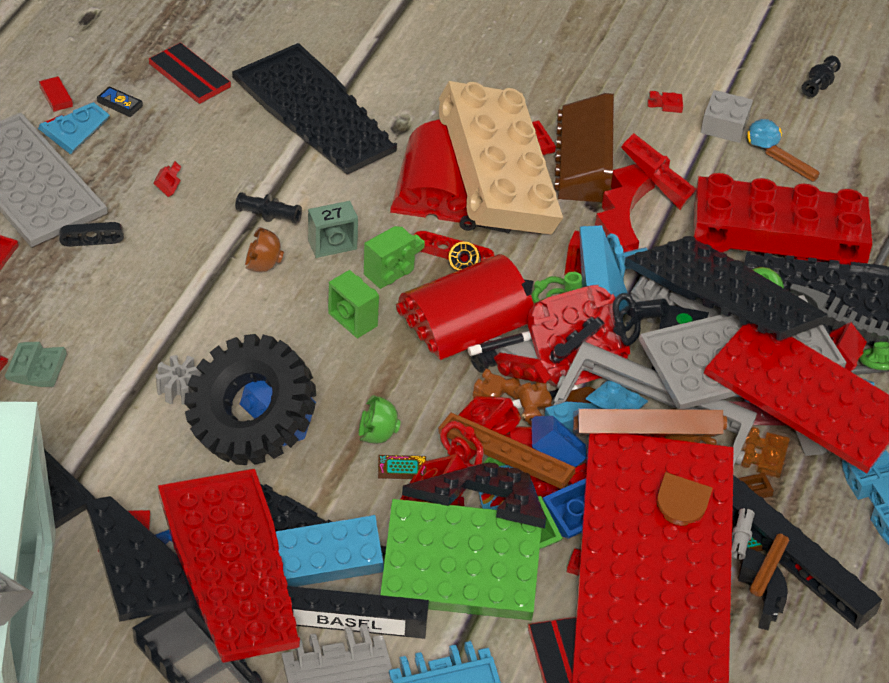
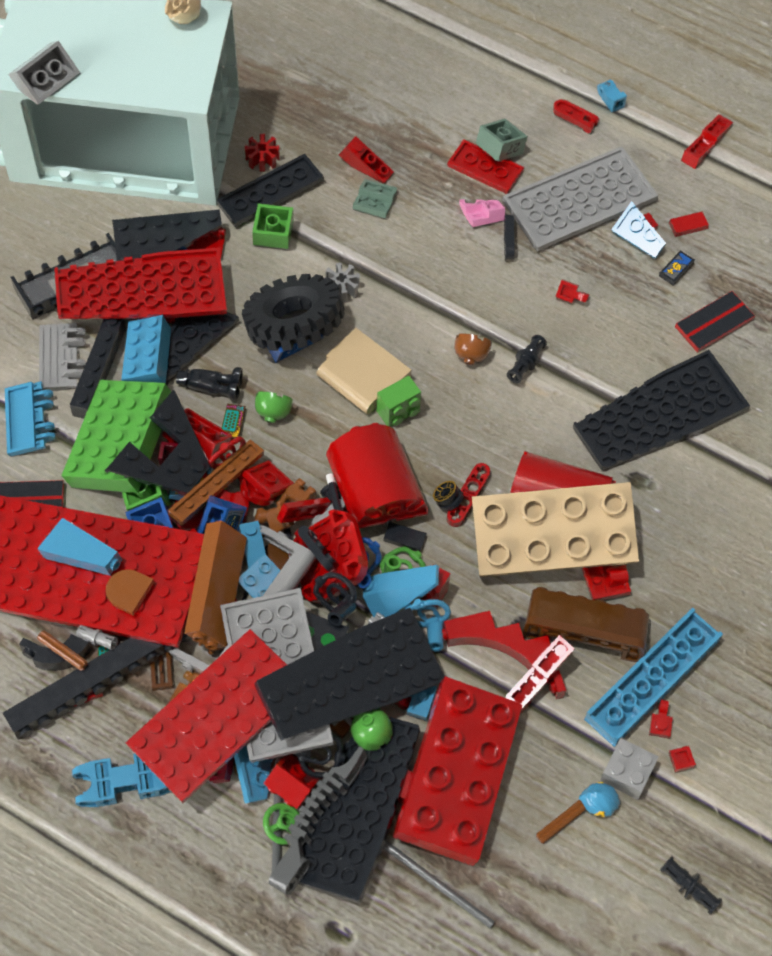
camera: 100 degrees right, 15 degrees up
sand green brick [308,201,358,258] -> none
bright green hinge [363,226,425,289] -> none
none -> dark azure slope [37,518,122,575]
none -> black piece [176,367,243,400]
none -> bright green brick [252,204,294,249]
none -> tan piece [316,328,411,414]
none -> bright pink slope [459,199,505,227]
none -> dark azure tile [584,608,723,747]
none -> red plate [668,746,696,772]

